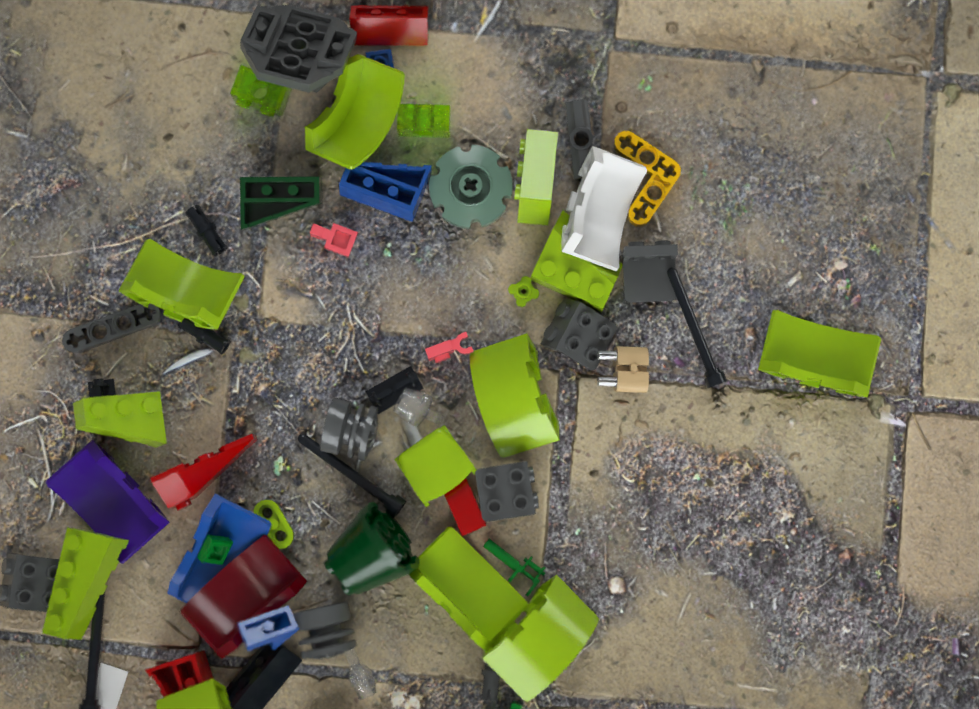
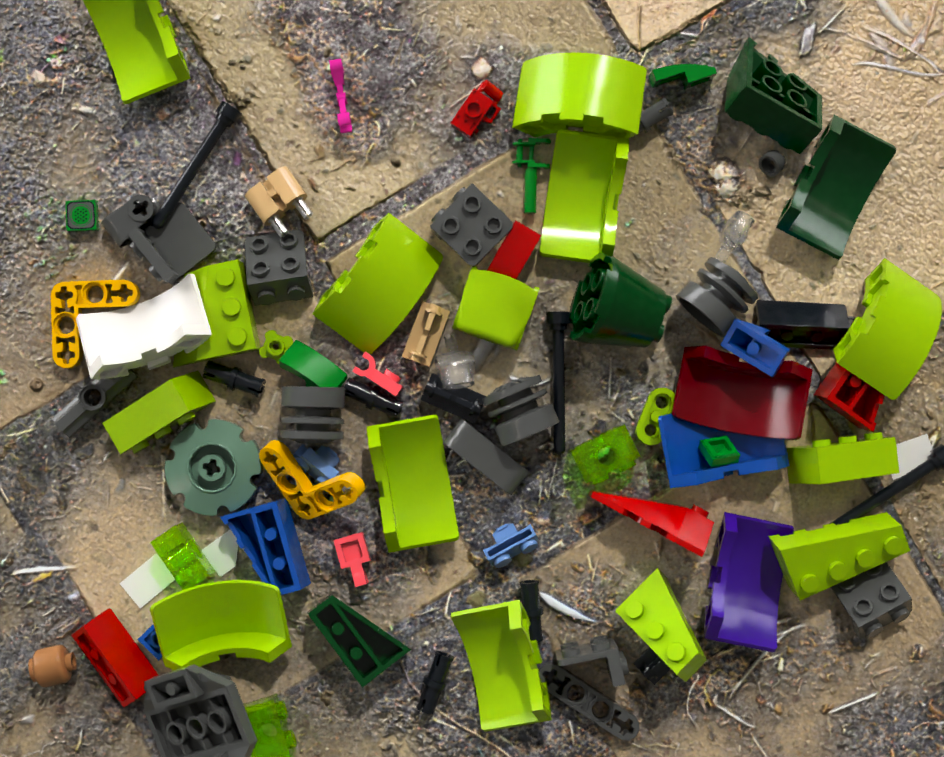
camera: 130 degrees left, 5 degrees up
none -> tile [65,200,99,232]
none -> dark grey piece [101,195,161,248]
none -> white sticker [120,553,177,609]
none -> white sticker [202,529,238,577]
none -> black pin [203,360,266,397]
none -> yellow beam [259,440,365,520]
none -> green slope [279,340,348,388]
none -> dark grey wheel [280,386,345,444]
none -> medium blue piece [293,444,340,493]
none -> dark pink piece [329,59,352,134]
none -> black pin [344,377,404,418]
none -> lime panel [366,415,459,553]
none -> tan hinge [402,301,450,367]
none -> dark grey beam [443,418,529,495]
none -> red piece [451,80,503,139]
none -> medium blue piece [483,523,539,568]
none -> dark grey bracket [555,635,629,687]
none -> clear neon green brick [569,424,641,485]
none -> lime wedge [787,432,900,484]

